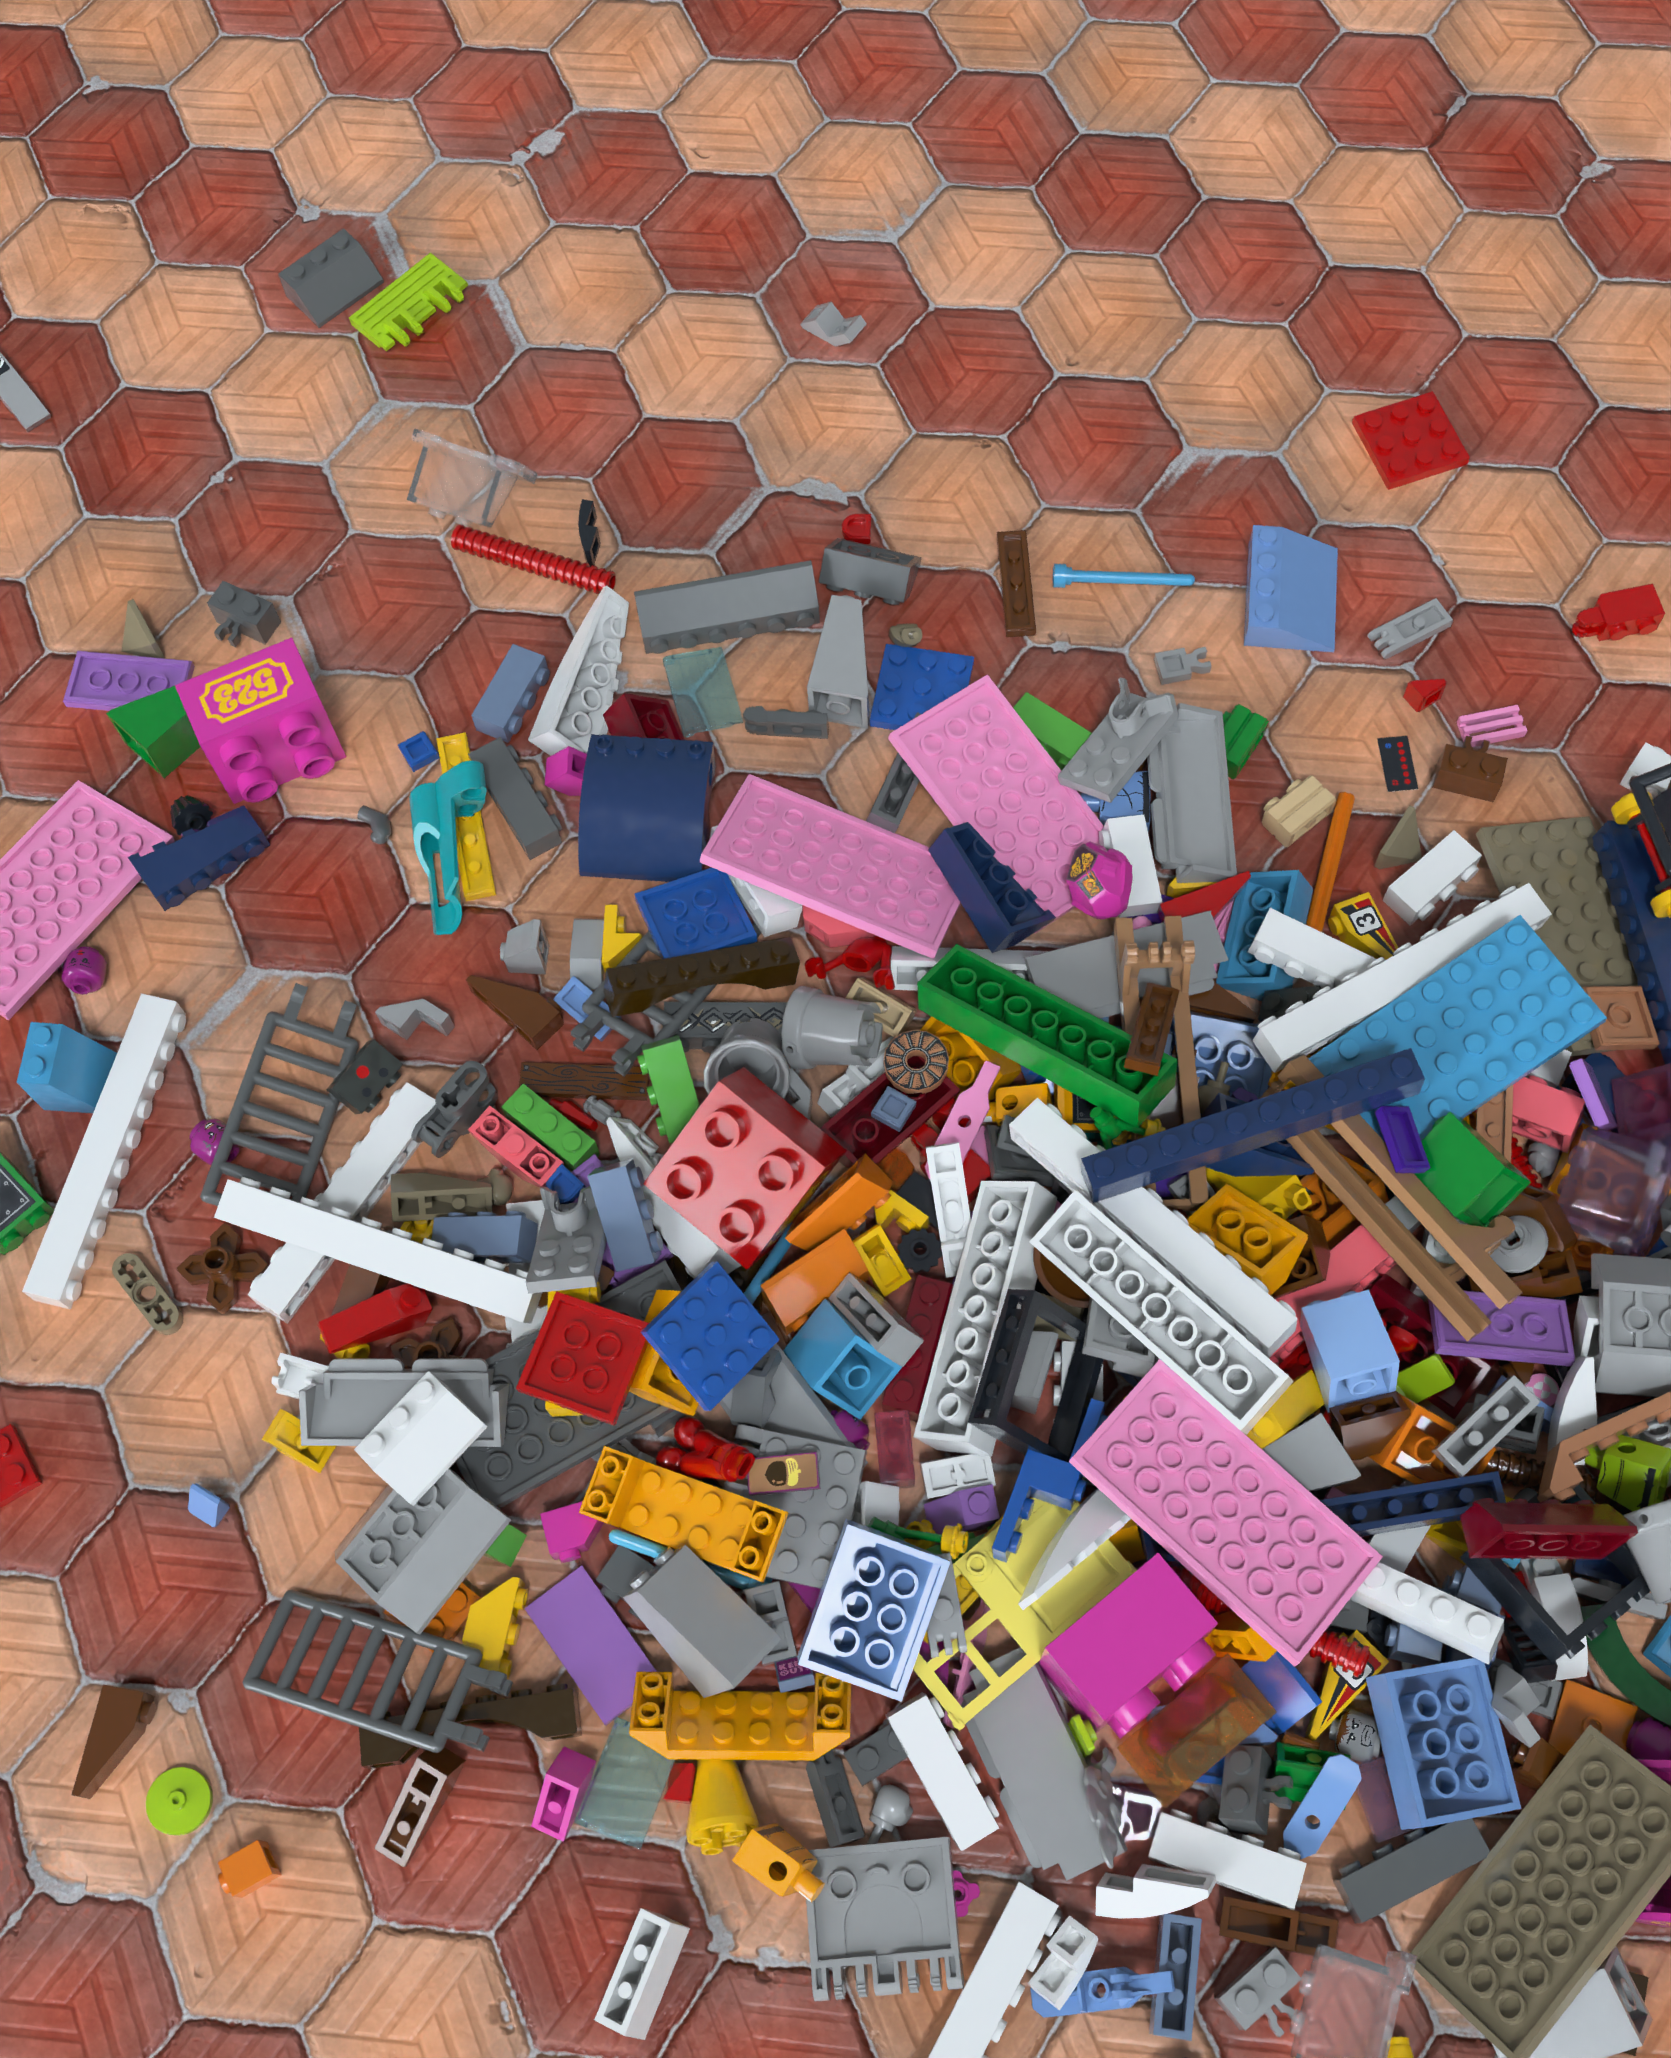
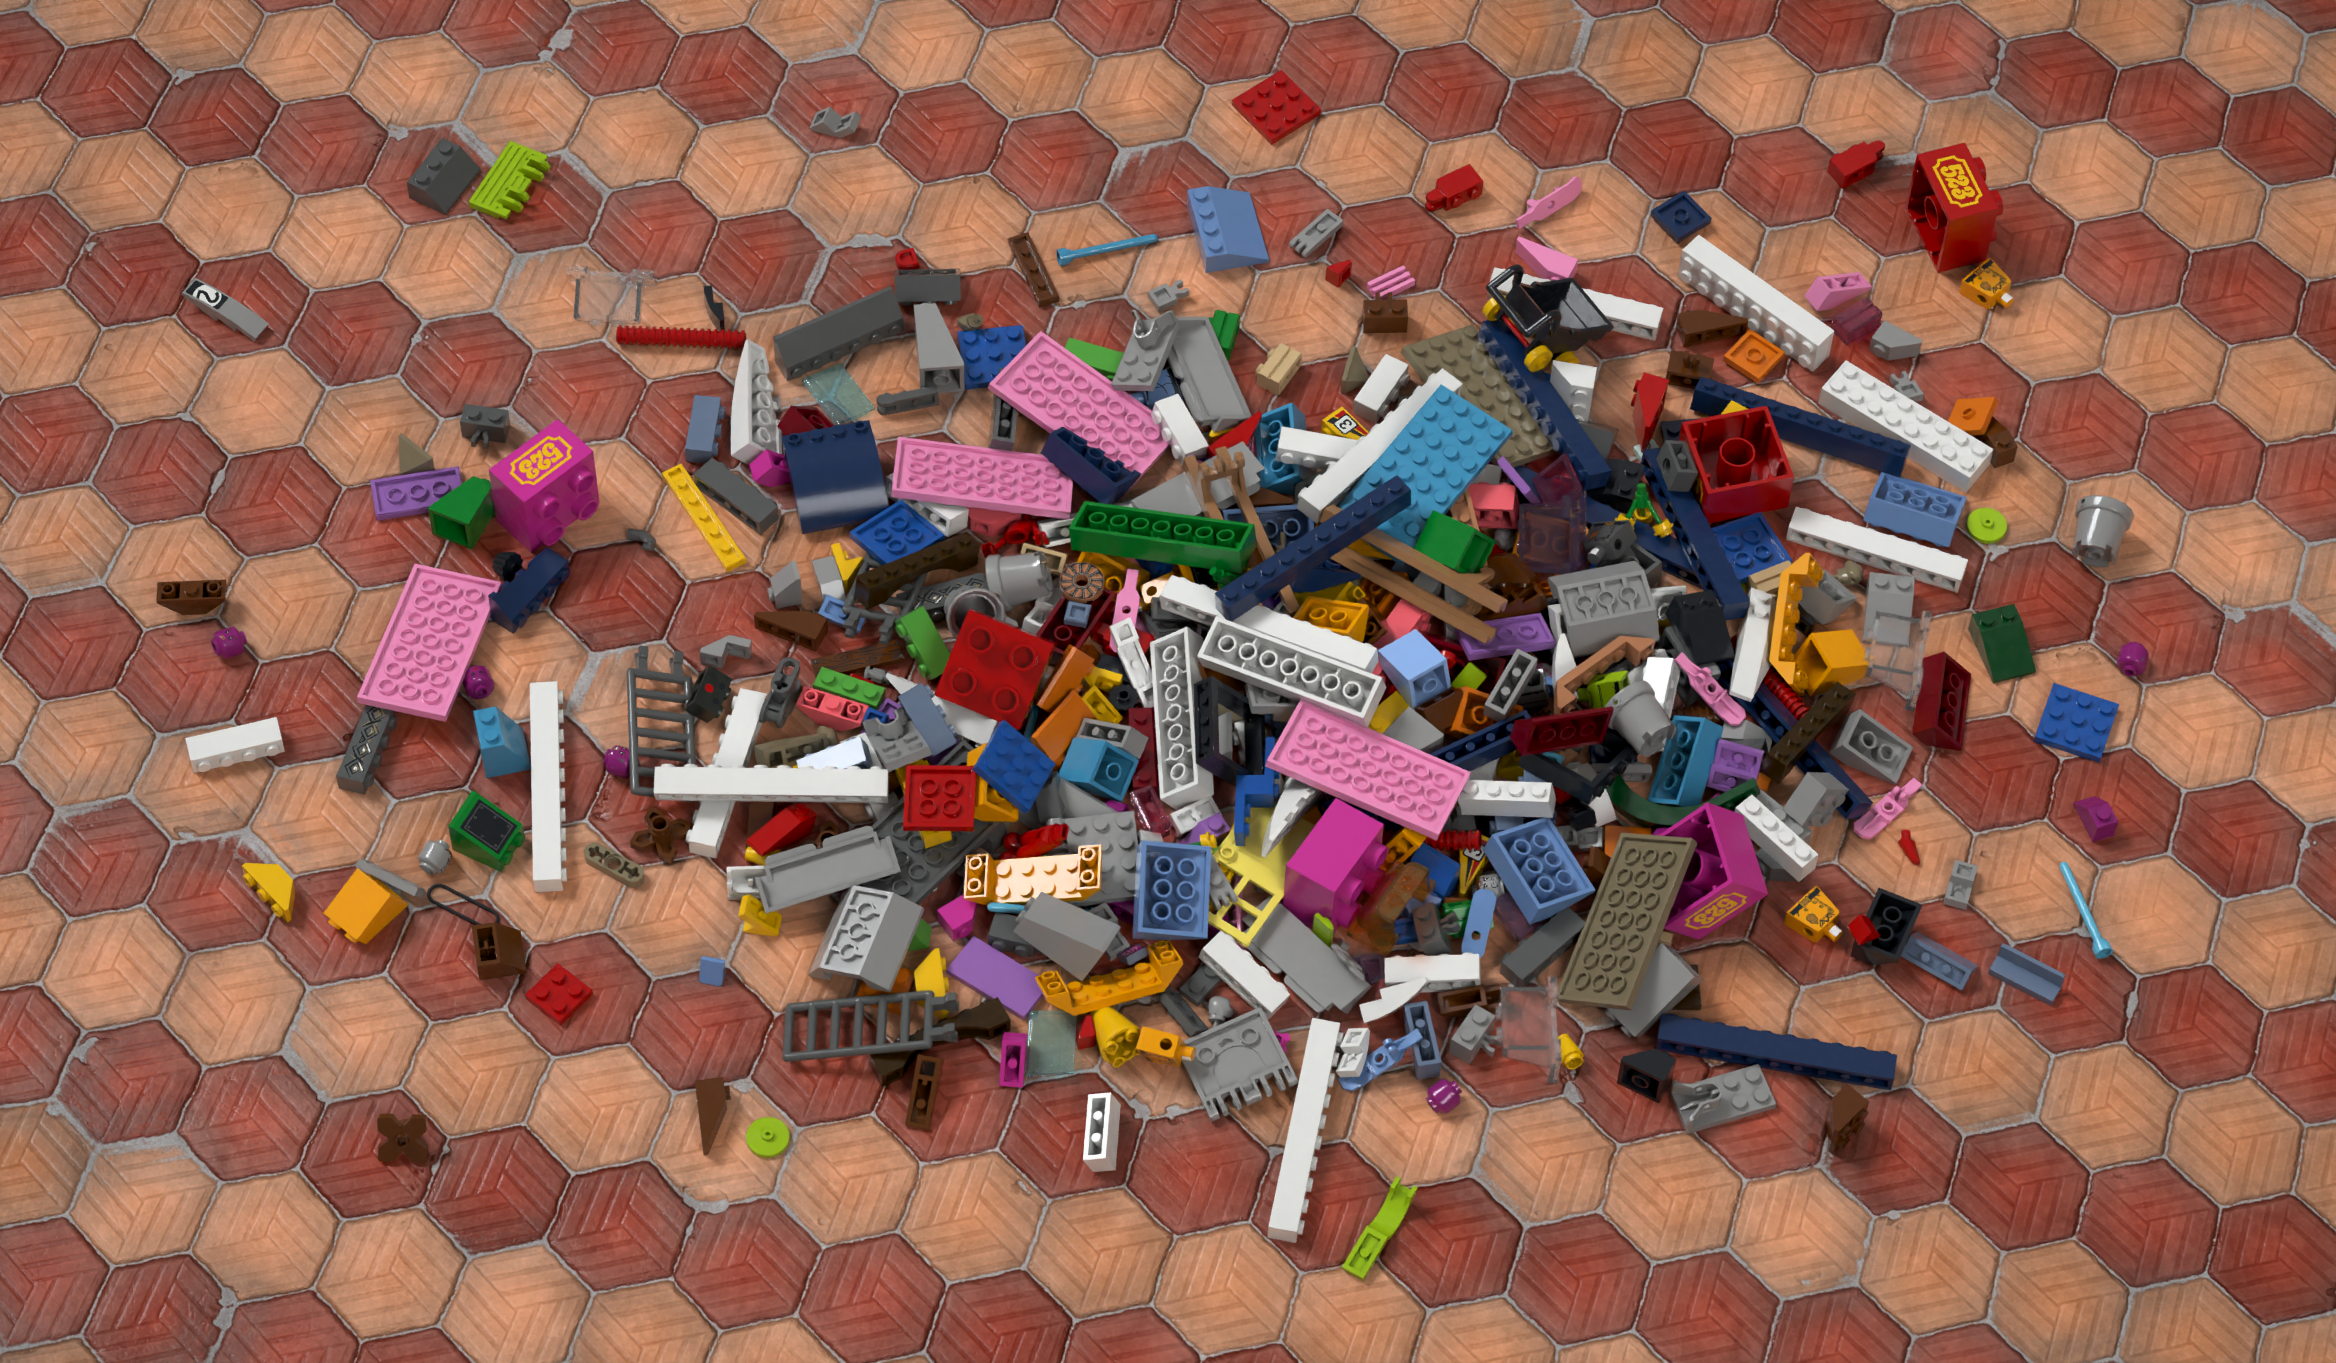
camera: 25 degrees left, 10 degrees down
orange brick [218,1840,282,1898] -> none
white slope [354,1371,488,1506] -> none
blue tile [398,731,440,772] -> none
teal panel [409,761,487,935] -> none
tile [748,1452,821,1496] -> none
dark pink helmet [1066,841,1133,919] -> none
reddish brown tile [1124,982,1180,1076] -> none
orange axle [1306,792,1355,932] -> none
dark purple tile [1375,1106,1431,1173] -> none
black sticker [1377,736,1418,792] -> none
light grey piece [1490,1215,1548,1273] -> none
light grey slope [1492,1663,1541,1748] -> none
nougat tile [1582,986,1660,1050] -> none

